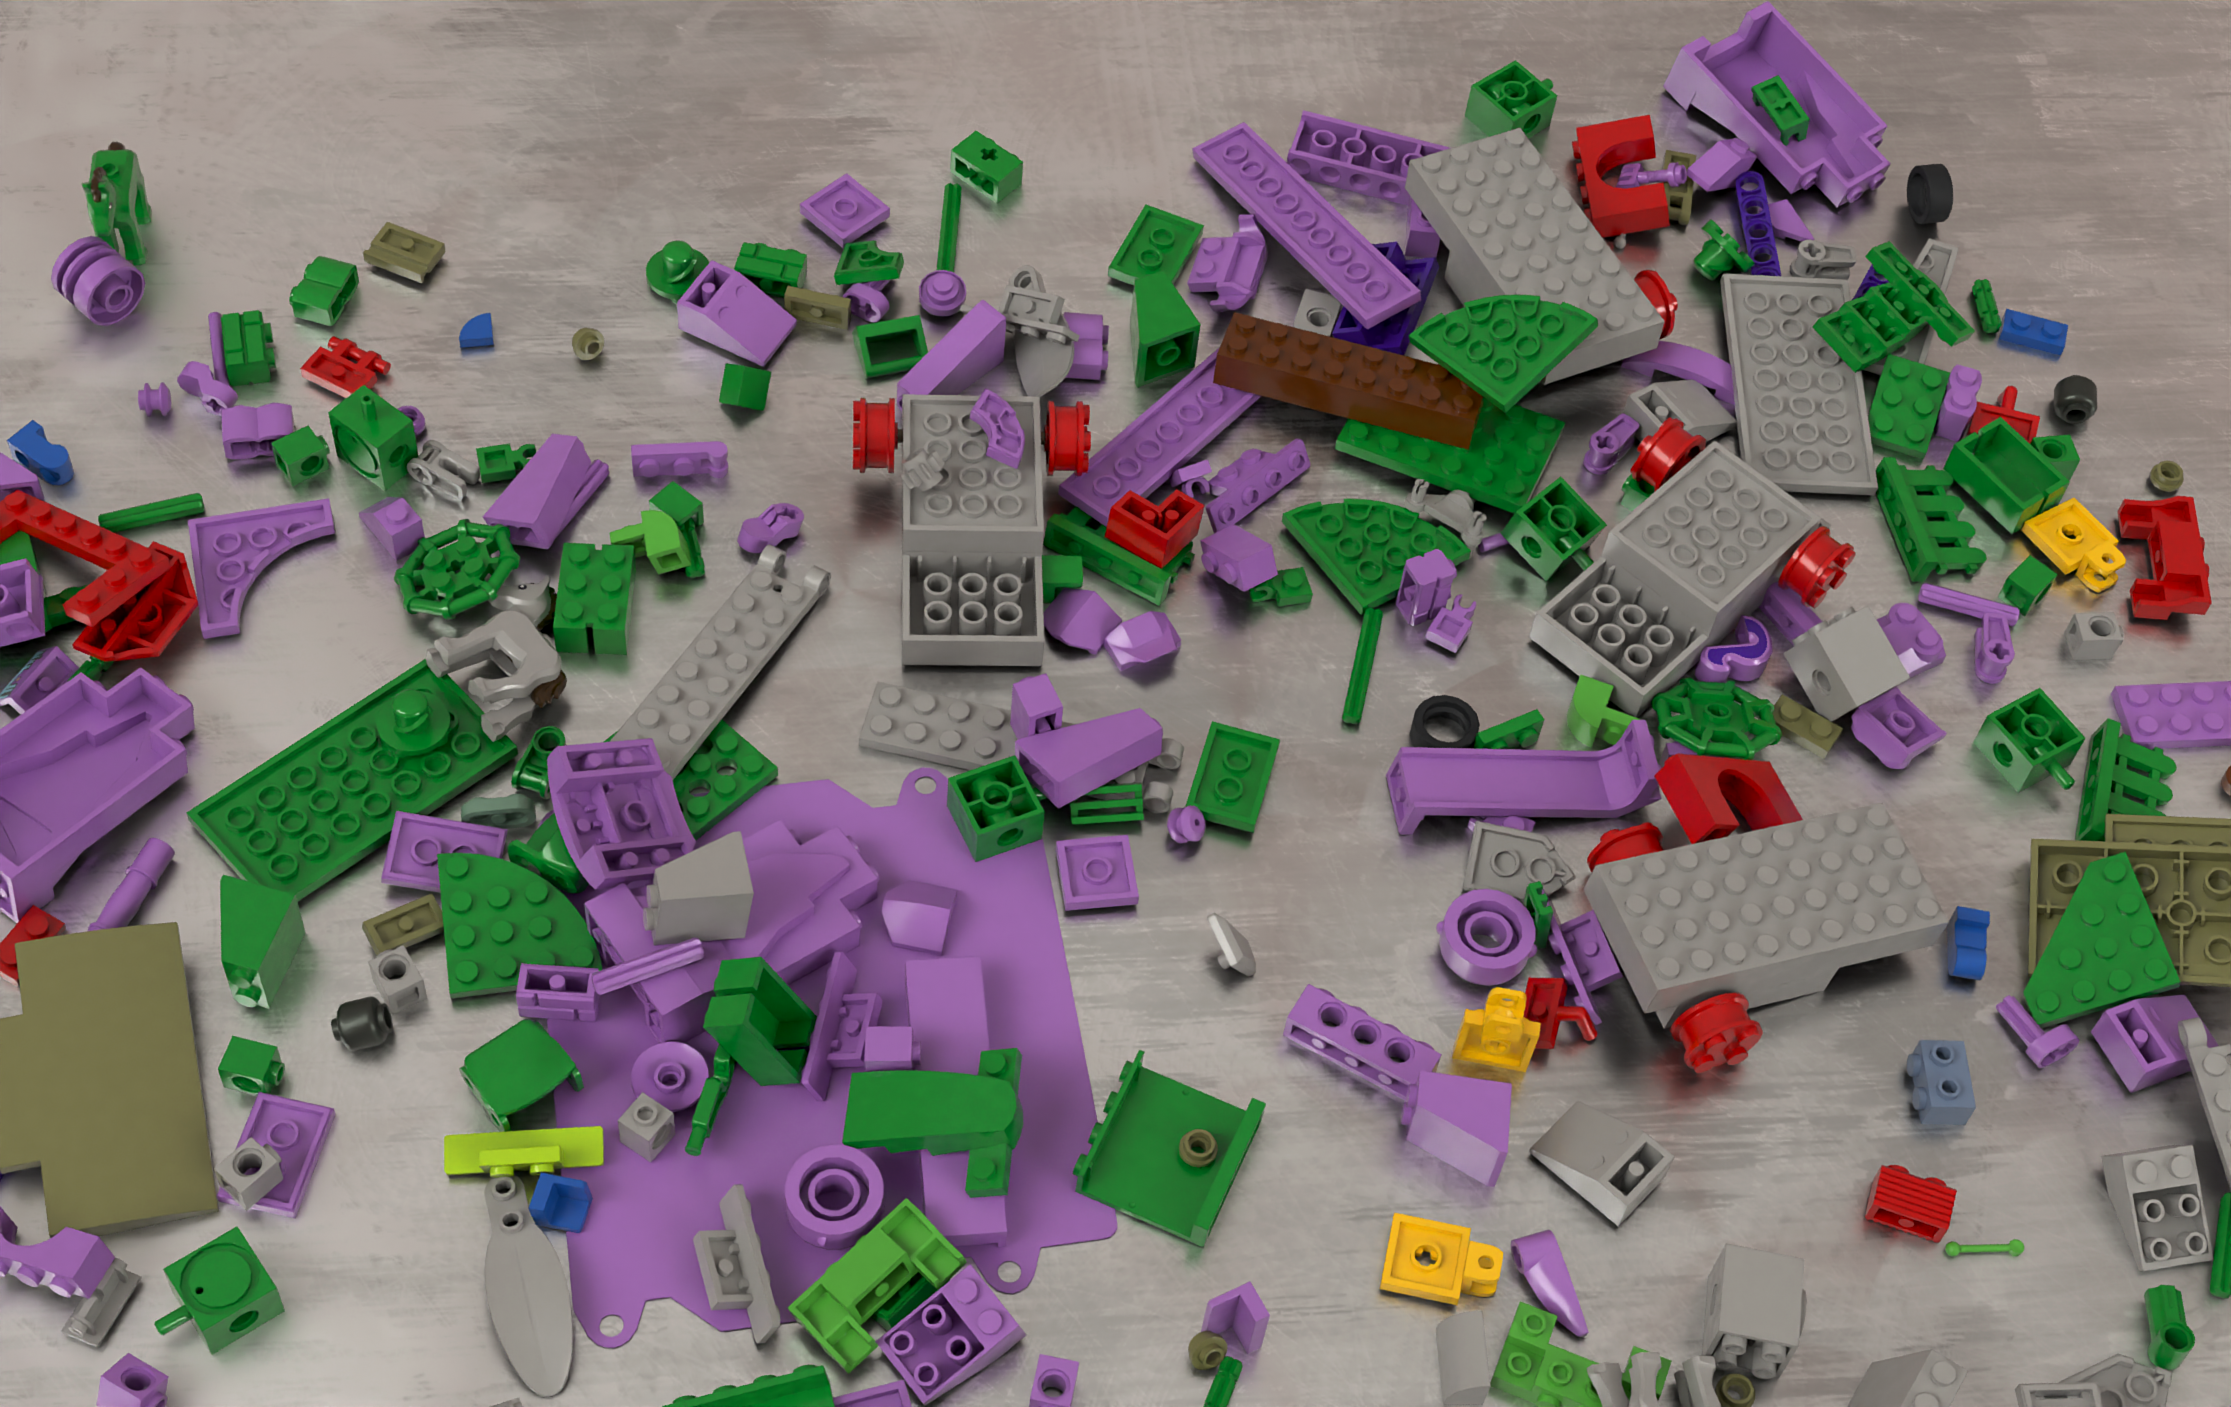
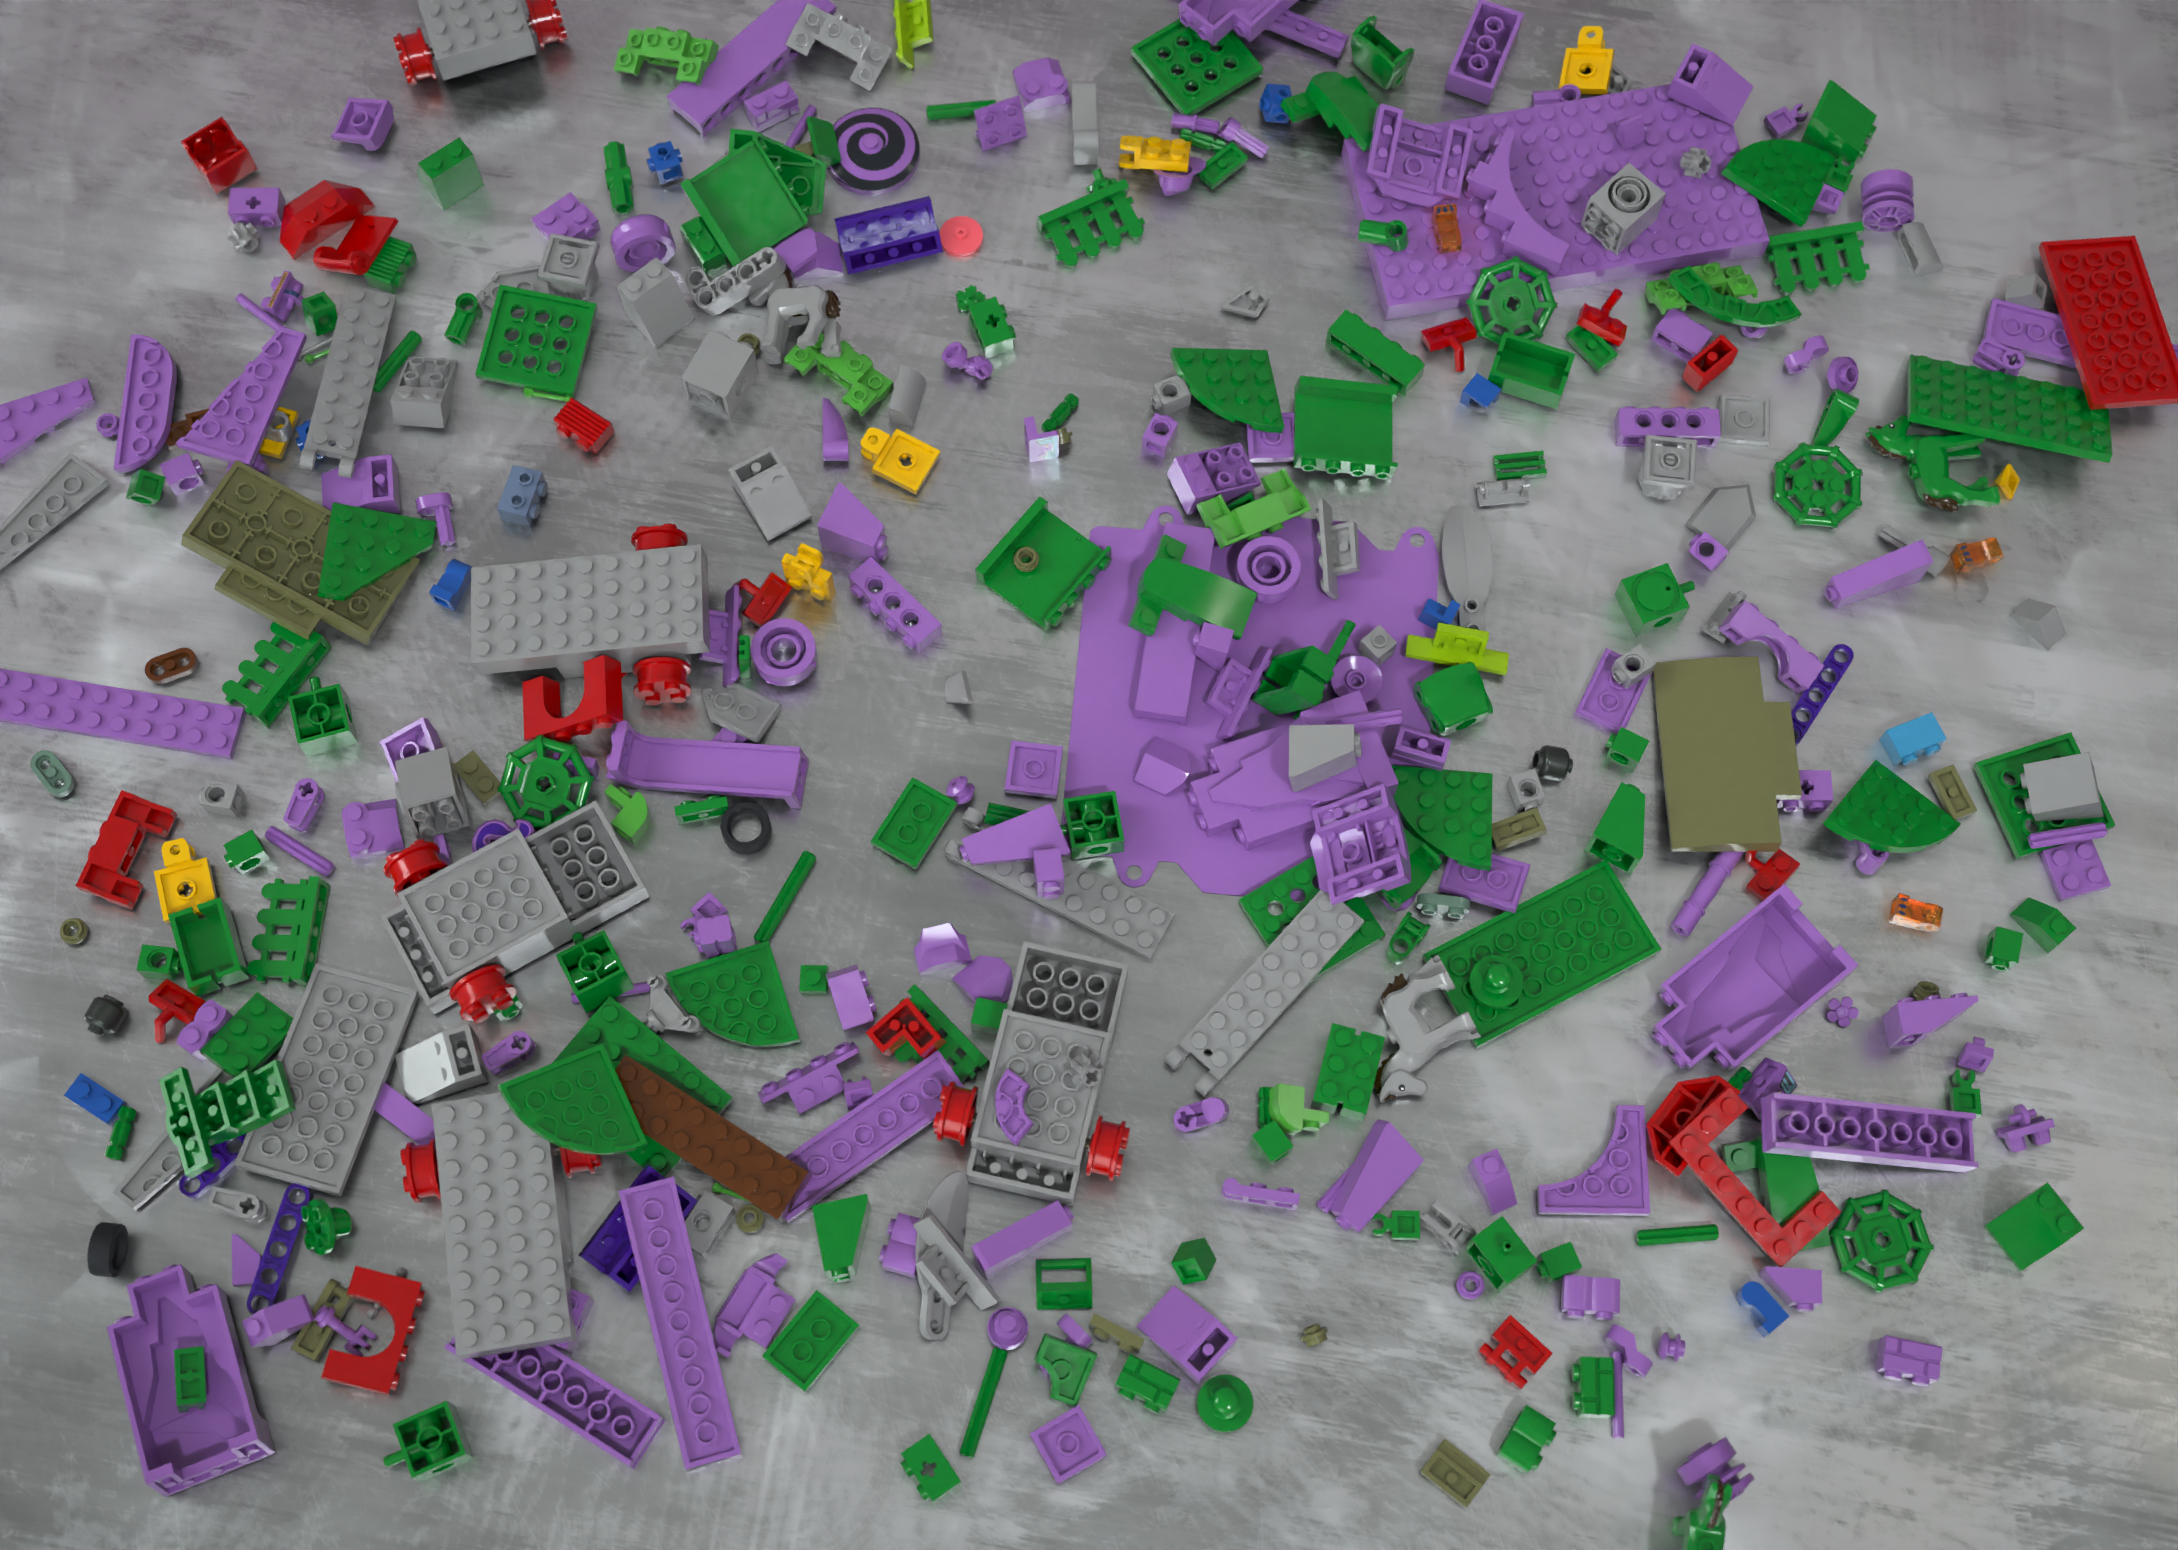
camera: 160 degrees left, 15 degrees up
green plate [394,519,520,620] -> none
blue tile [459,313,494,348] -> none
none -> green piece [475,284,598,397]

